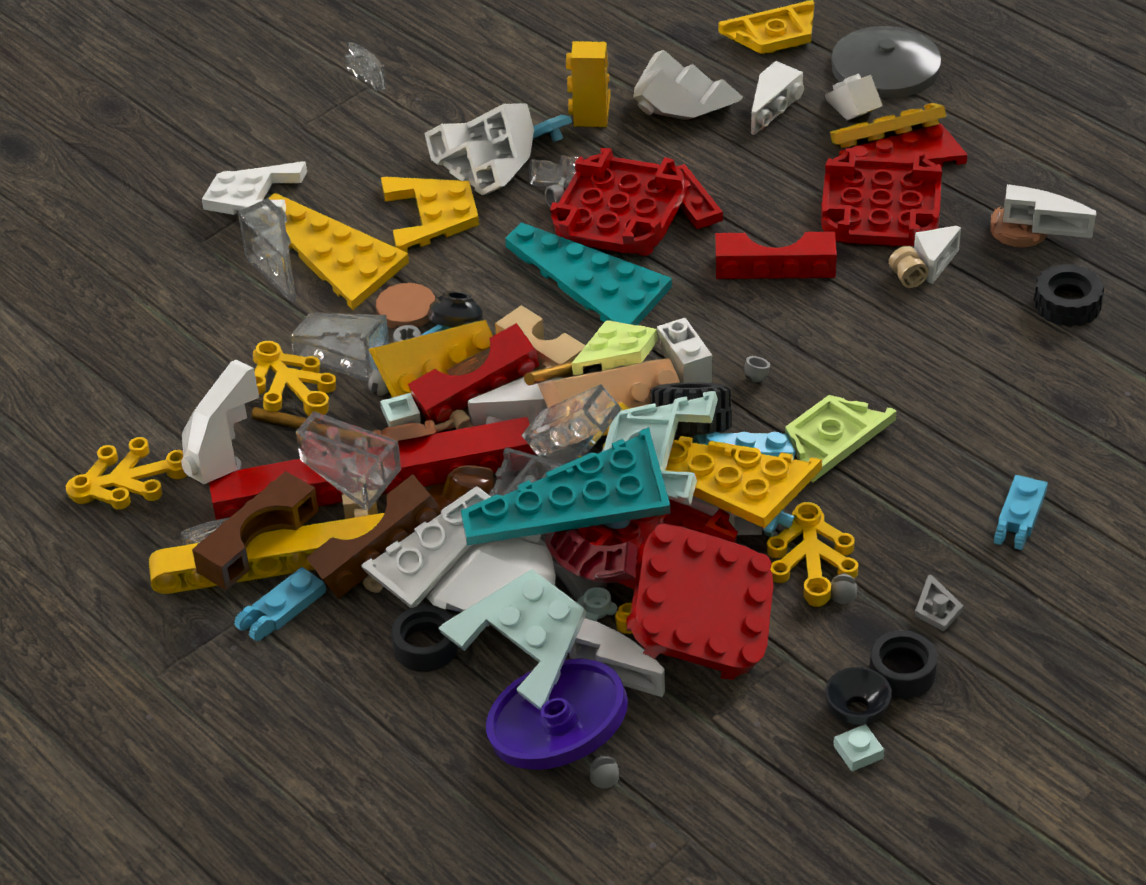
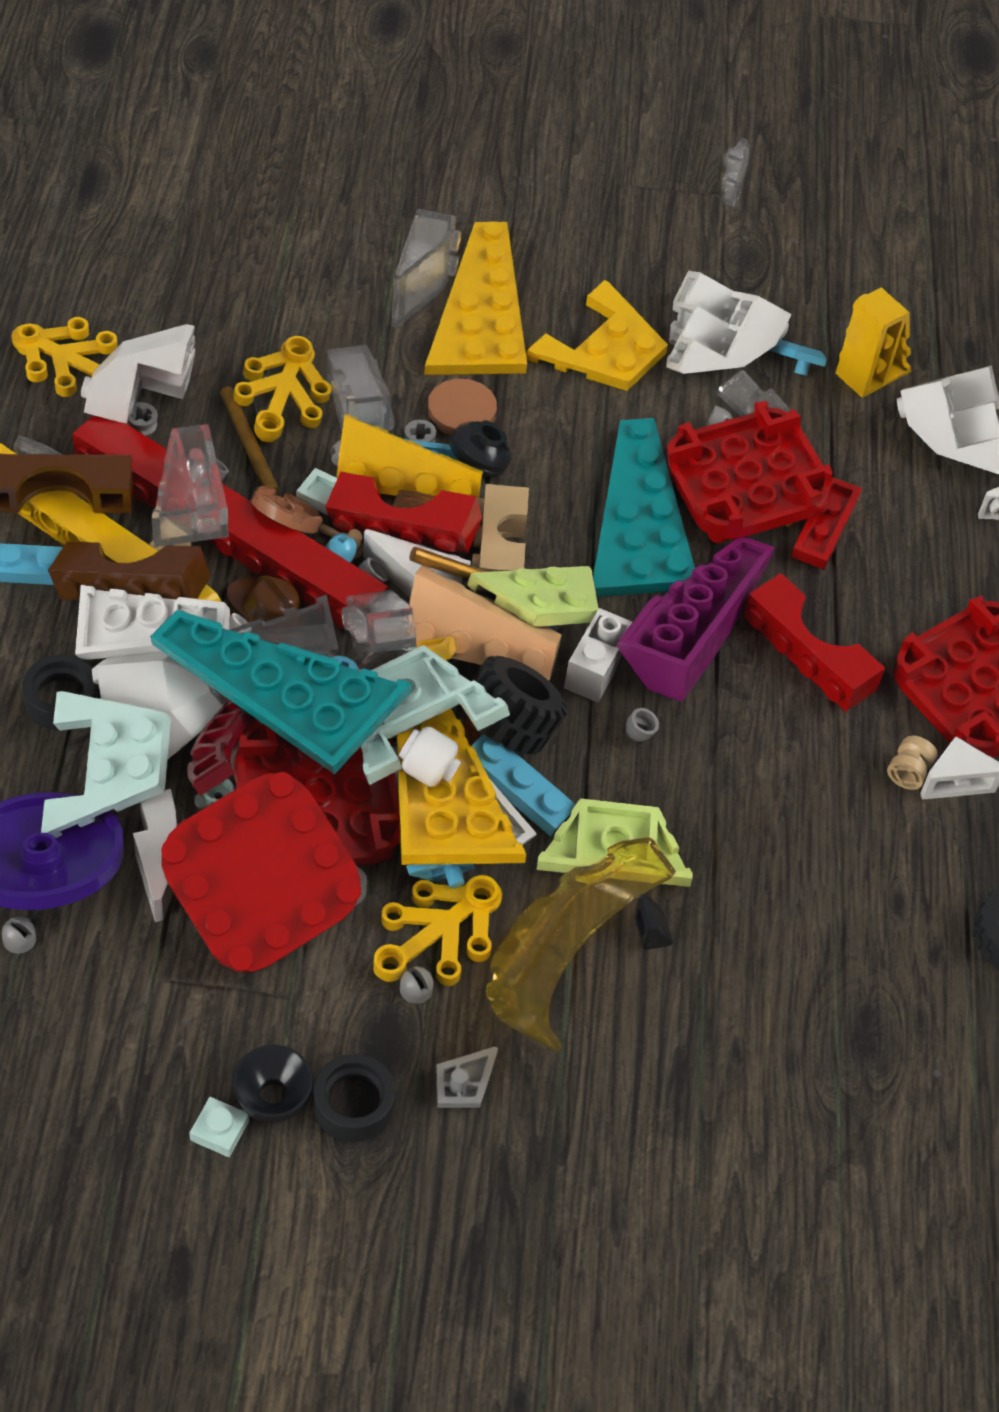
camera: 40 degrees right, 10 degrees up
white wing [202,162,307,222] -> none
medium azure hinge [994,474,1048,550] -> none
none -> medium azure hinge [326,533,357,563]
none -> white head [399,727,461,787]
none -> clear yellow windscreen [486,837,676,1053]
none -> magenta wedge [617,537,775,702]
none -> black slope [634,894,673,950]

